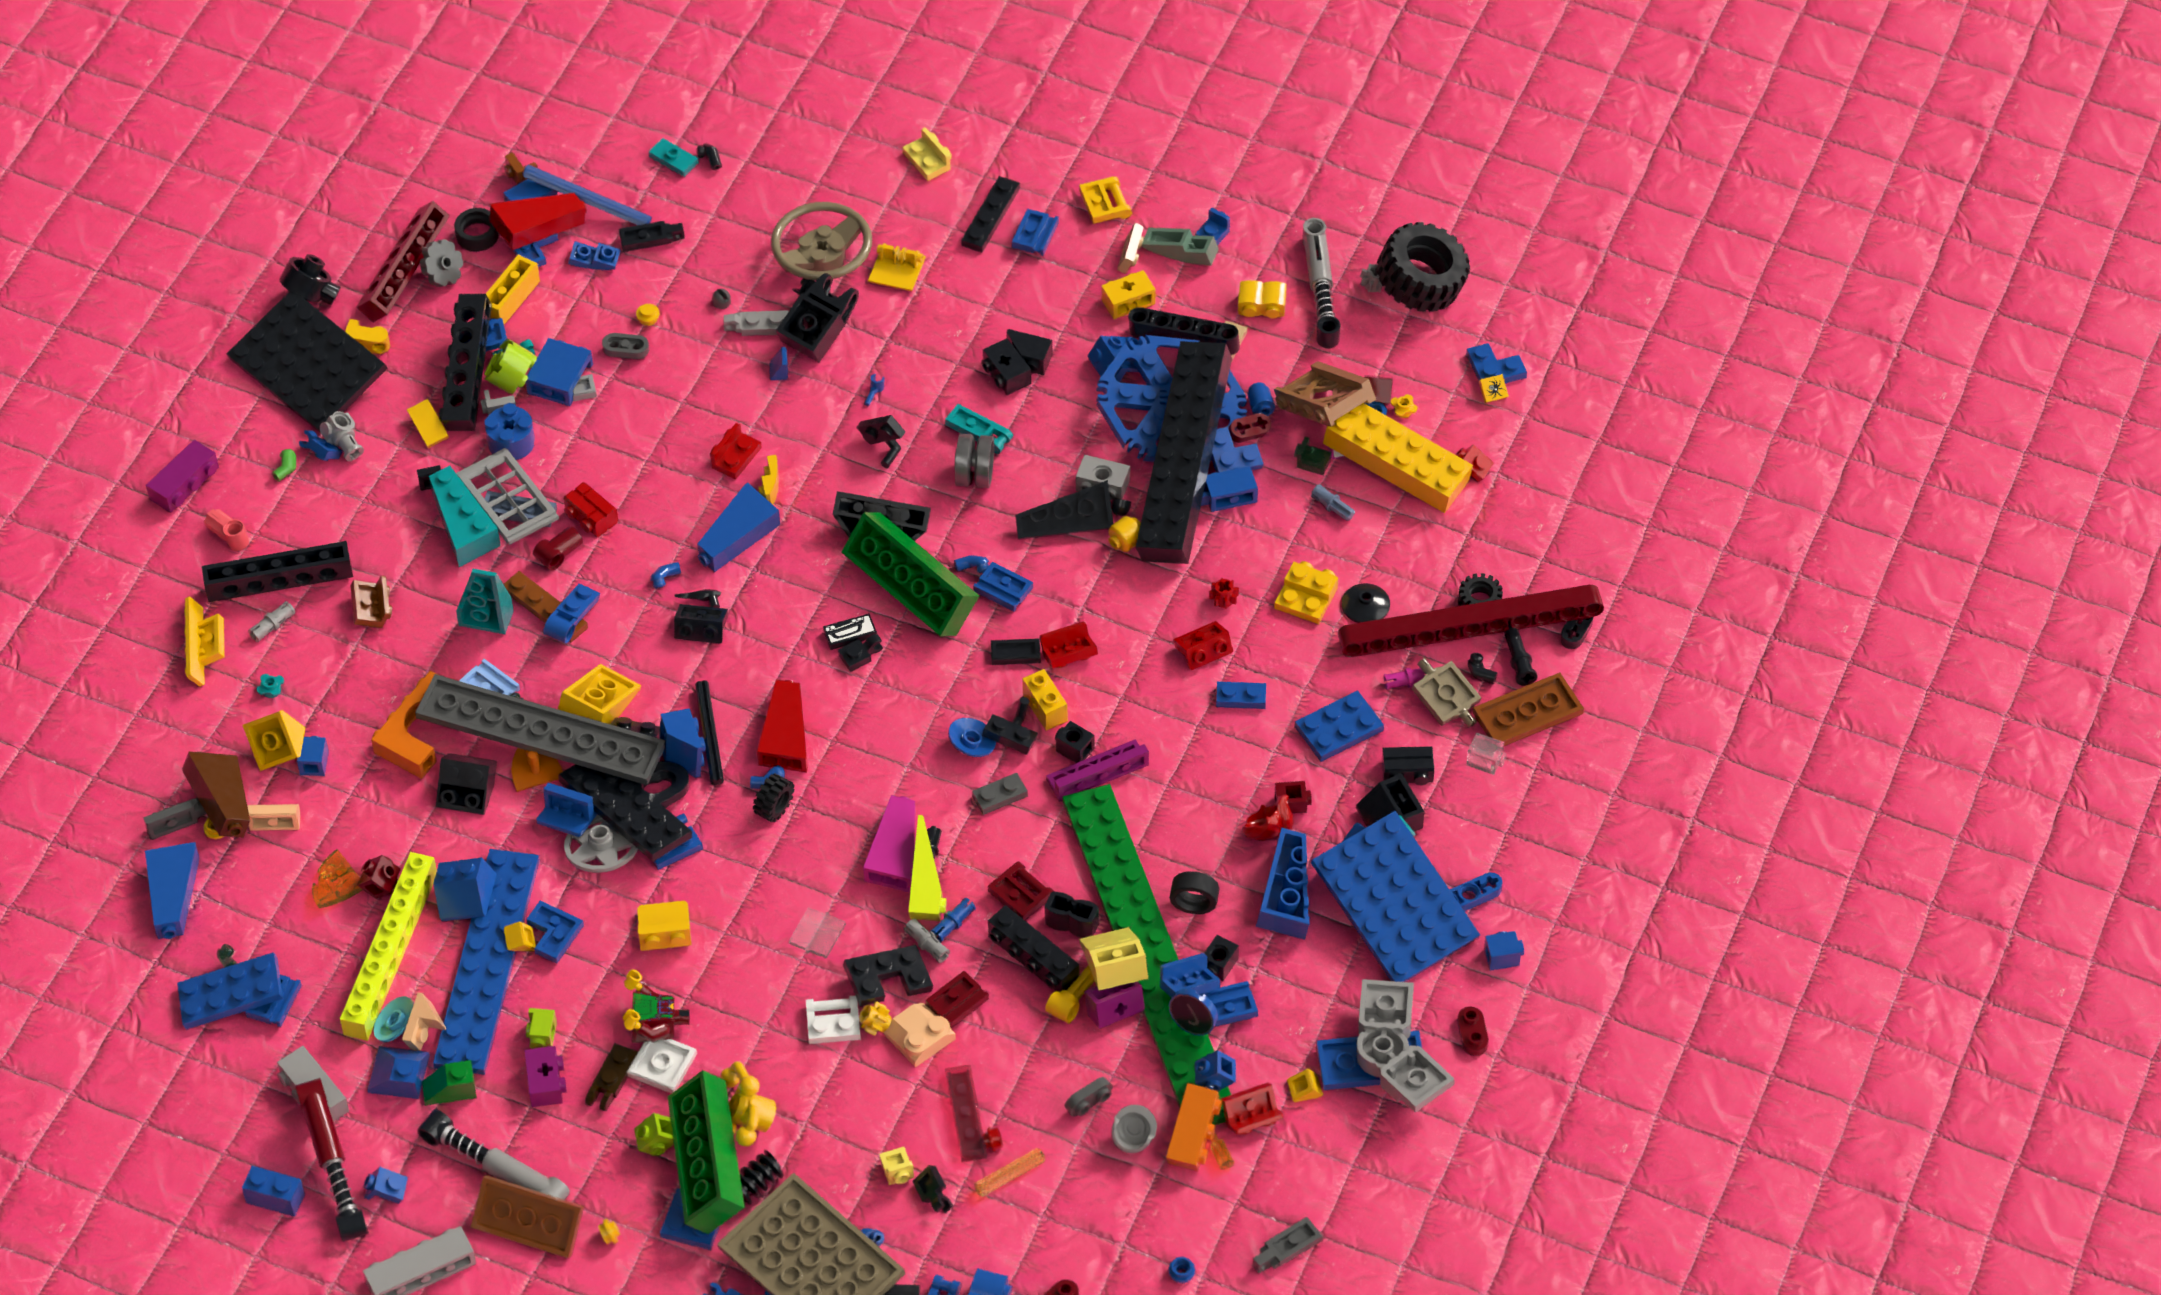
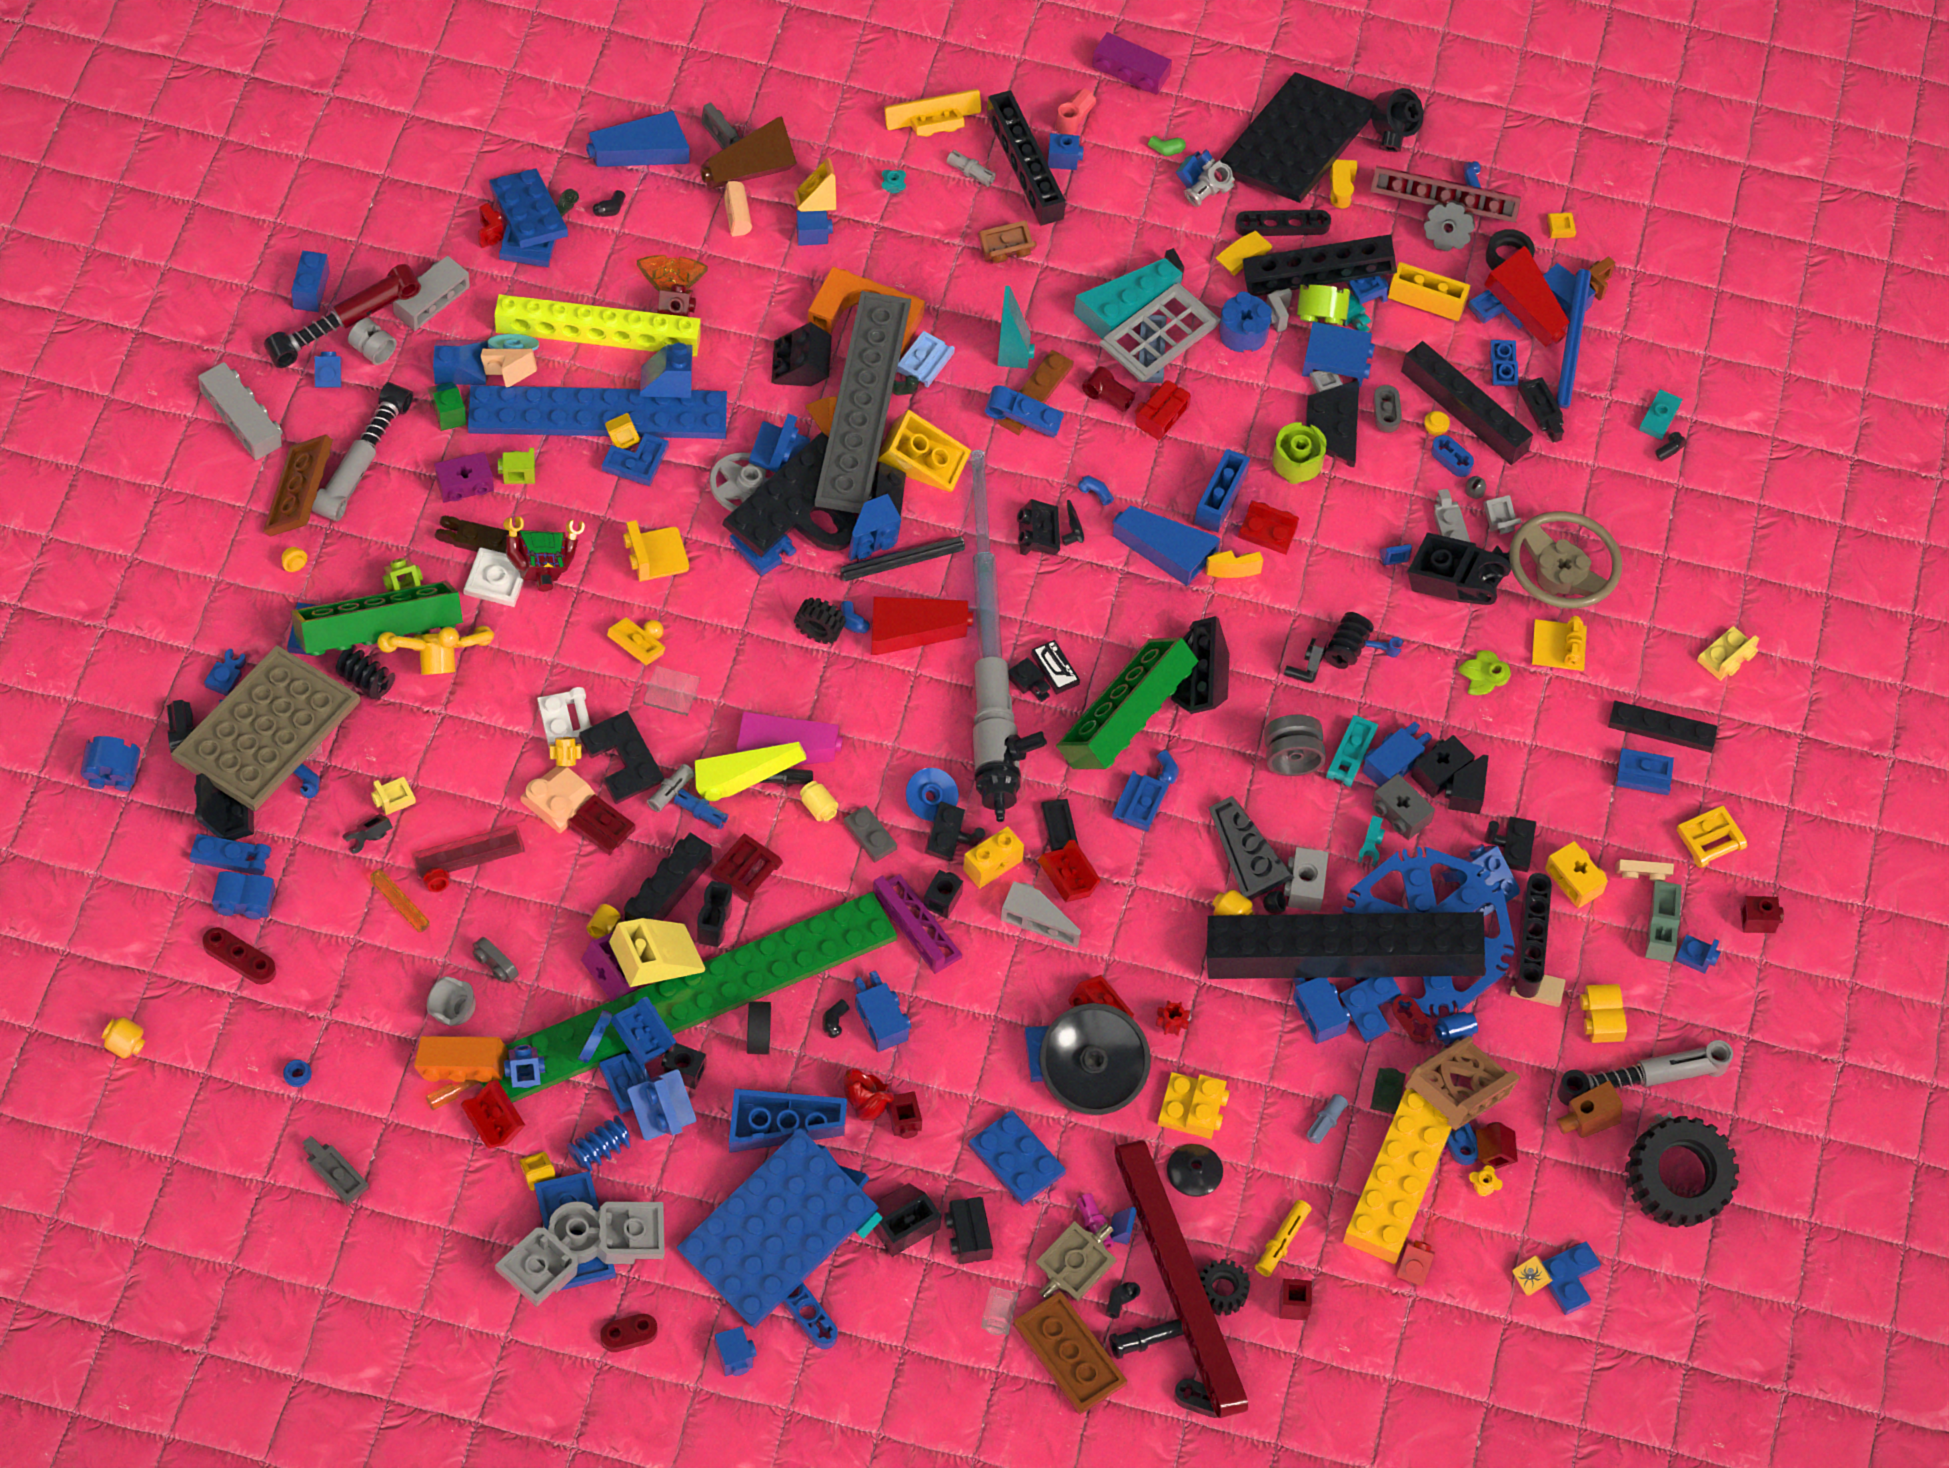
camera: 75 degrees right, 5 degrees up
none -> light grey wheel [348,318,397,365]
none -> red bracket [478,203,504,248]
none -> blue piece [567,1115,631,1172]
none -> black arm [593,190,626,217]
none -> yellow plate [607,617,665,666]
none -> bracket [626,1069,696,1141]
none -> light yellow brick [800,781,838,821]
none -> black arm [822,999,850,1038]
none -> blue hinge [853,971,911,1052]
none -> piece [971,450,1047,822]
none -> light grey slope [1001,881,1081,948]
none -> black dish [1039,1003,1150,1116]
none -> blue brick [1048,133,1084,170]
none -> blue slope [1110,1207,1137,1245]
none -> blue brick [1194,449,1250,533]
none -> black beam [1235,210,1331,236]
none -> yellow pin [1255,1200,1312,1277]
none -> lime brick [1272,422,1326,484]
none -> dark red brick [1279,1278,1312,1321]
none -> black wing [1305,381,1359,467]
none -> black piece [1324,612,1374,669]
none -> teal plate [1358,815,1385,867]
none -> blue hinge [1362,722,1432,787]
none -> dark grey brick [1371,774,1435,840]
none -> black brick [1401,341,1533,465]
none -> blue beam [1431,435,1474,477]
none -> lime plate [1458,650,1511,695]
none -> blue arm [1463,161,1481,188]
none -> light grey bracket [1483,495,1522,534]
none -> black plate [1484,816,1536,873]
none -> yellow tile [1547,212,1576,238]
none -> dark orange torso [1556,1080,1623,1138]
none -> dark red brick [1740,896,1784,933]

